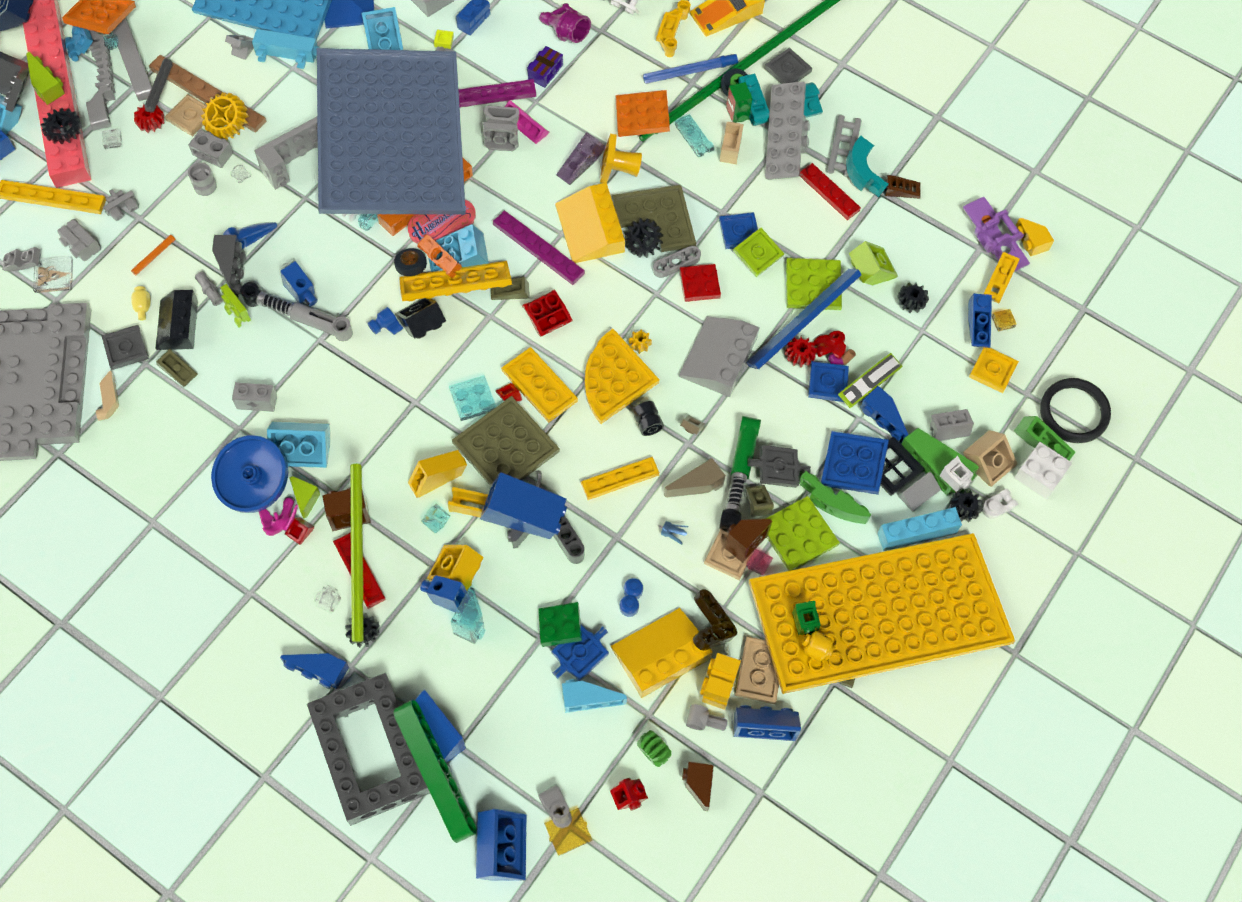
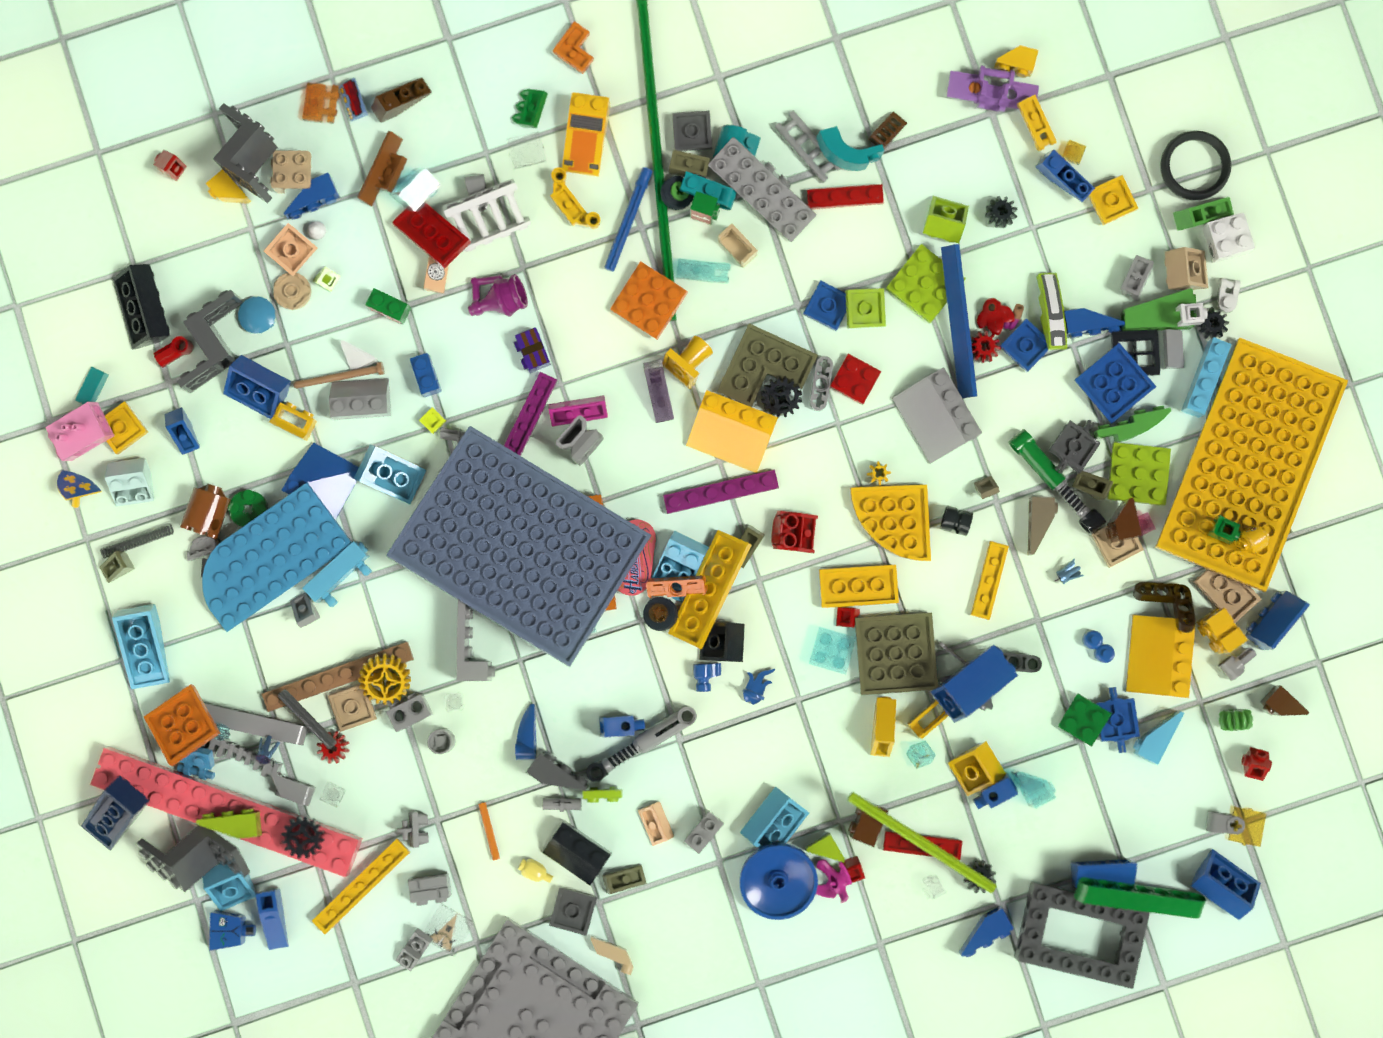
camera: 45 degrees left, 20 degrees up
none -> flat silver piece [255,736,280,764]
none -> light nougat slope [638,801,674,846]
none -> olive panel [669,150,710,179]
none -> blue piece [742,668,775,705]

